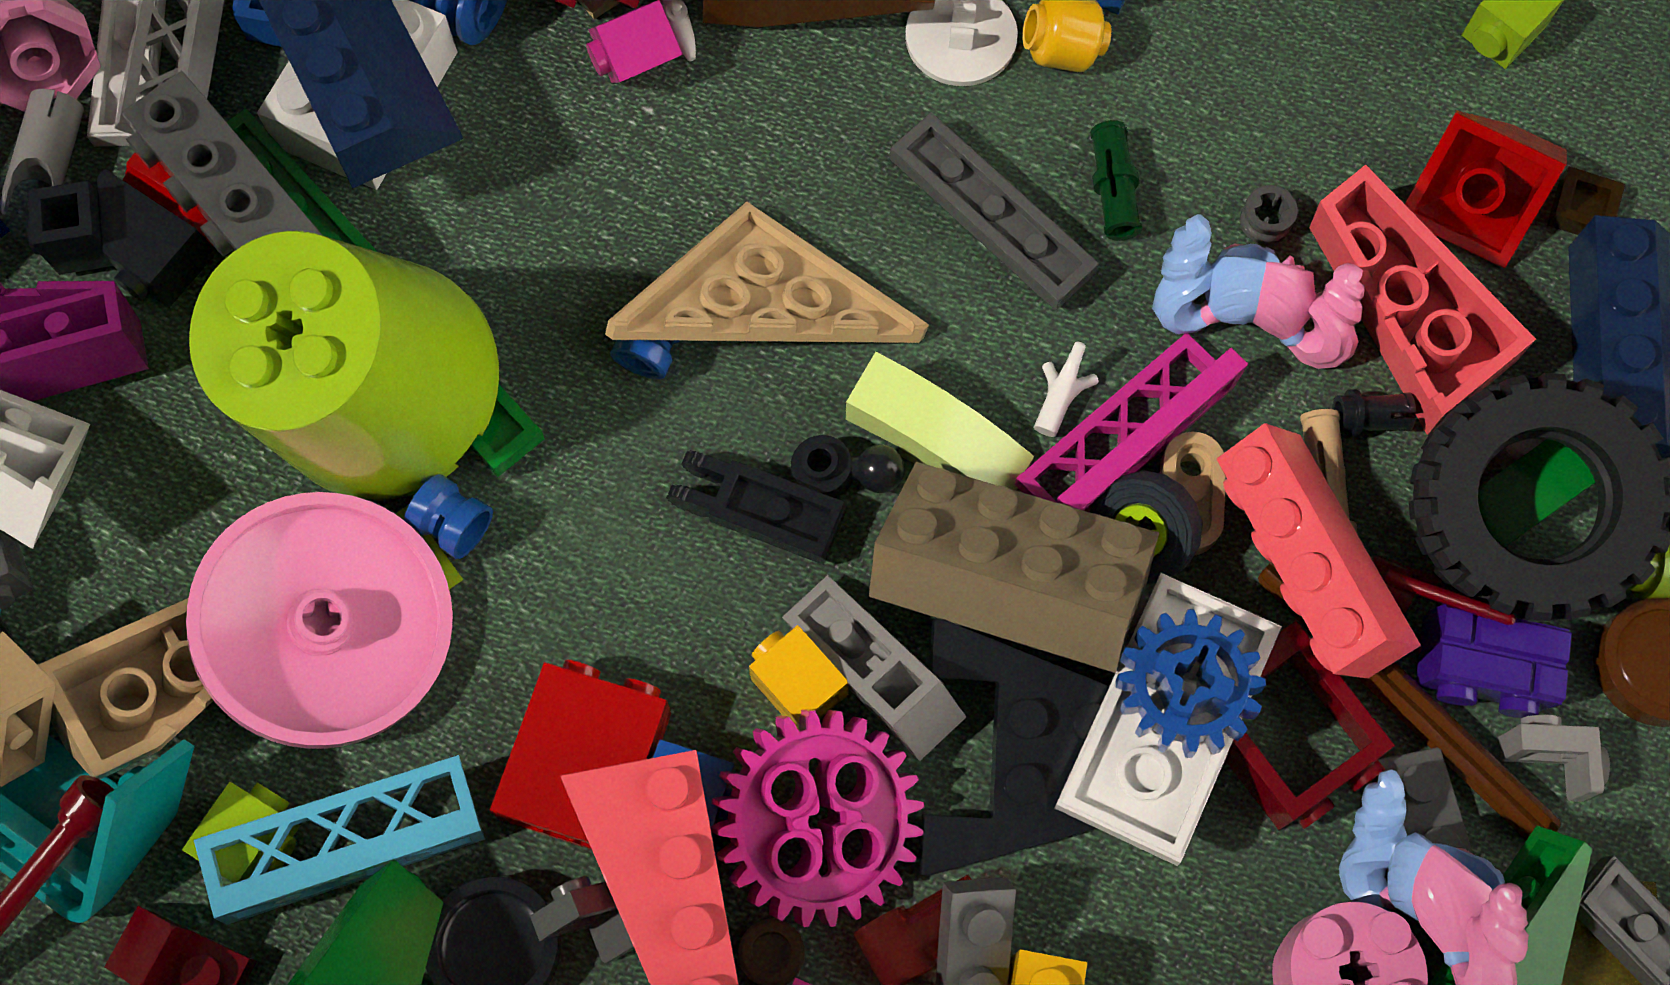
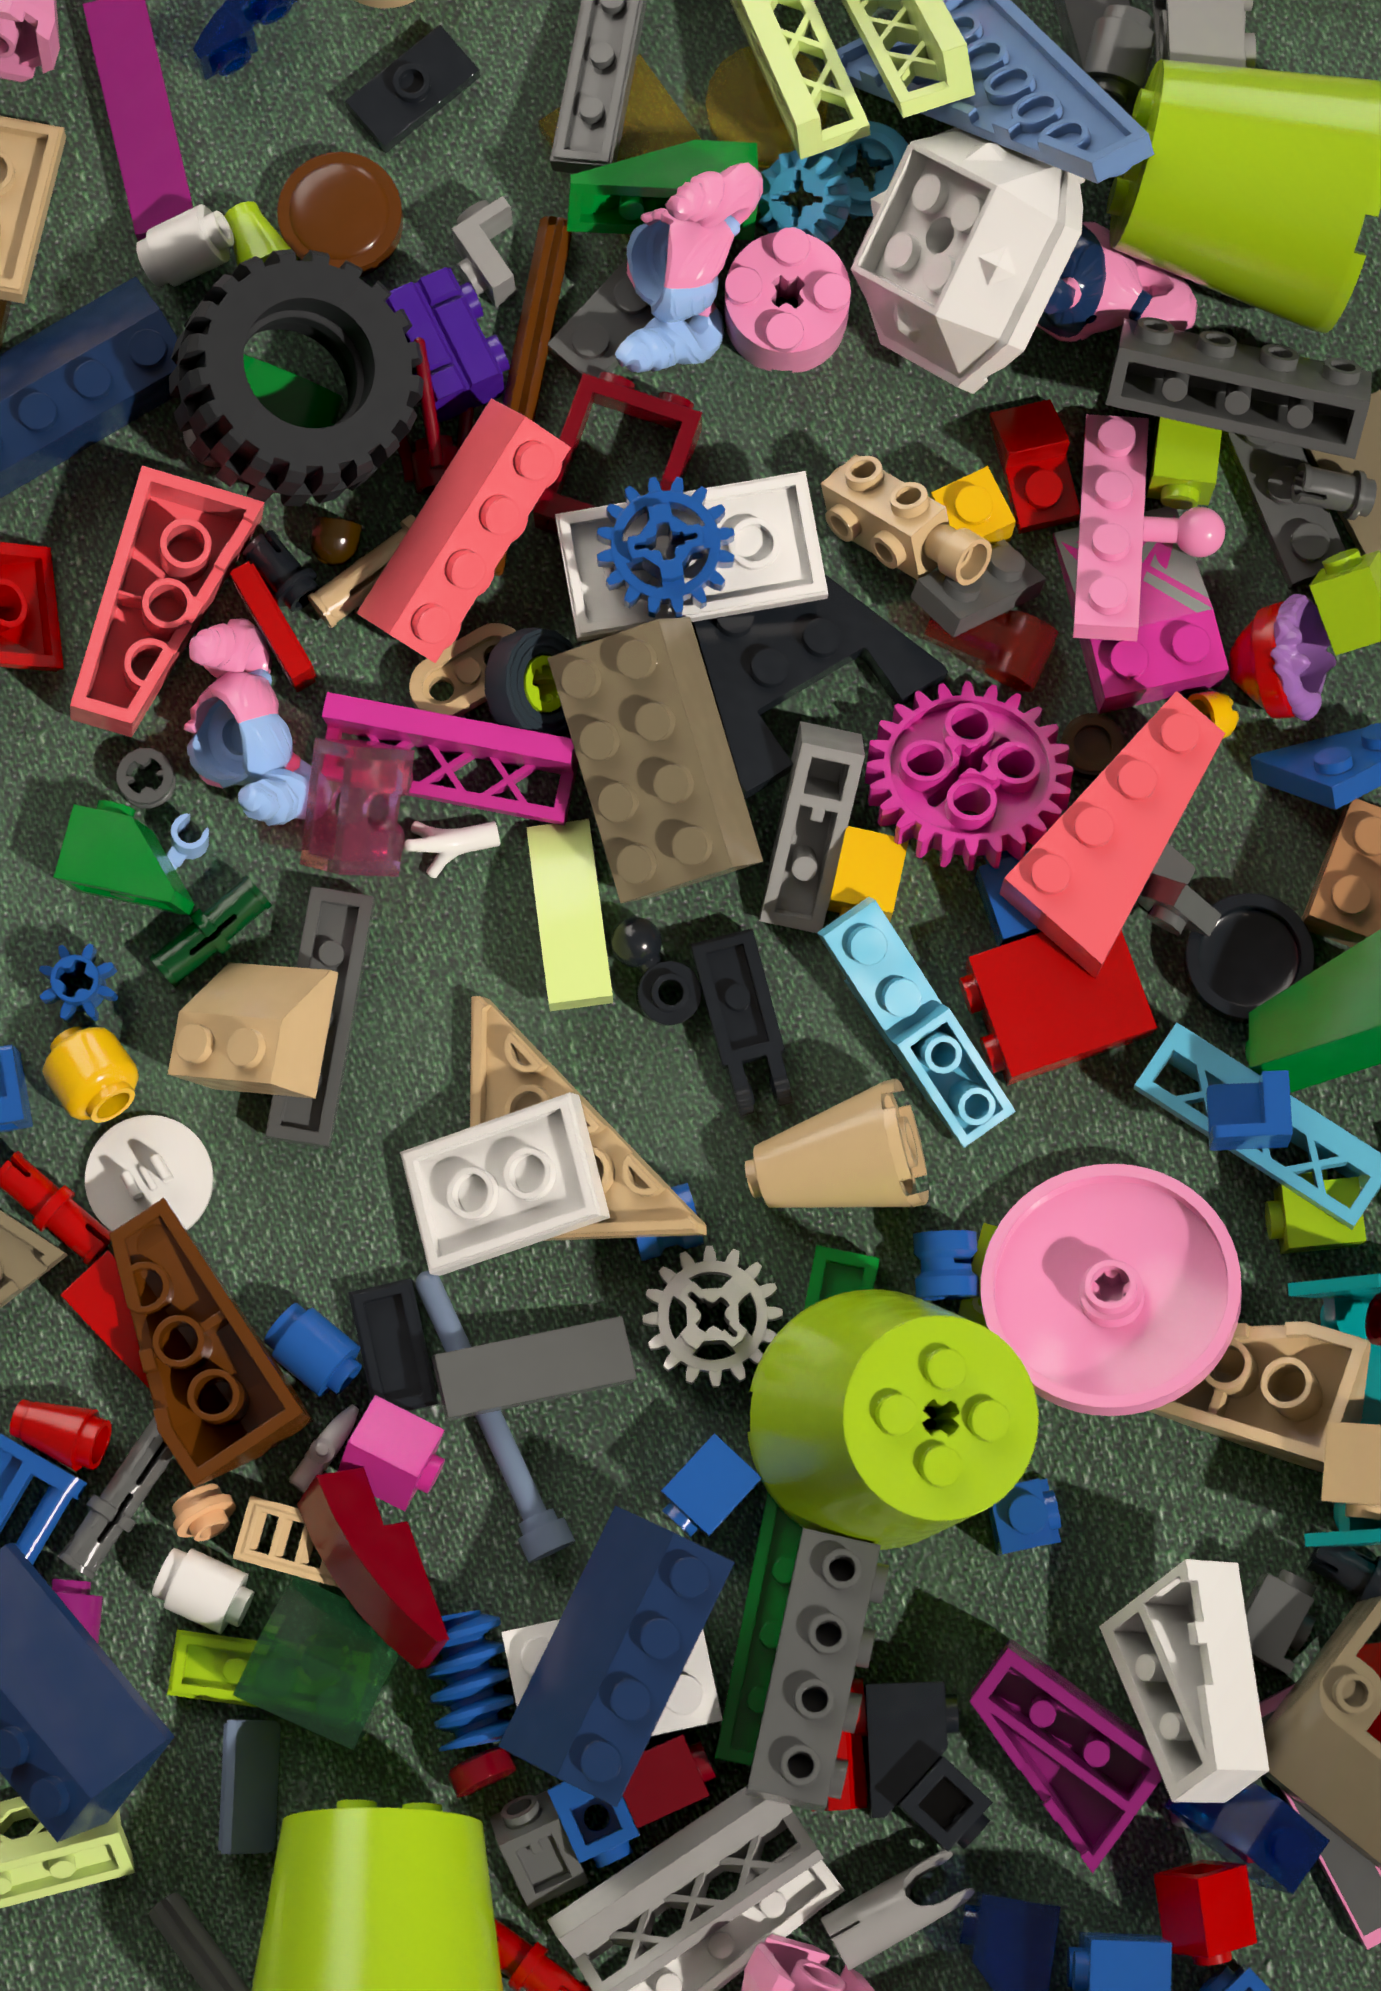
camera: 125 degrees left, 10 degrees up
none -> blue gear [39,944,118,1023]
none -> green slope [54,800,195,916]
none -> light blue hand [166,813,209,870]
none -> tan slope [168,963,338,1099]
none -> red tile [230,561,317,693]
none -> blue brick [264,1303,362,1397]
none -> clear pink brick [300,738,415,877]
none -> dark brown hinge [310,517,362,566]
none -> black tile [348,1278,440,1412]
none -> white tile [400,1092,610,1276]
none -> sand blue piece [415,1271,575,1563]
none -> dark grey tile [432,1316,637,1422]
none -> dark red brick [623,1734,716,1828]
none -> white gear [642,1246,783,1388]
none -> blue brick [661,1433,762,1537]
none -> tan cone [745,1078,929,1208]
none -> medium azure slope [817,897,1016,1148]
none -> tan brick [821,455,992,585]
none -> blue brick [987,1478,1061,1556]
none -> blue panel [1206,1070,1293,1151]

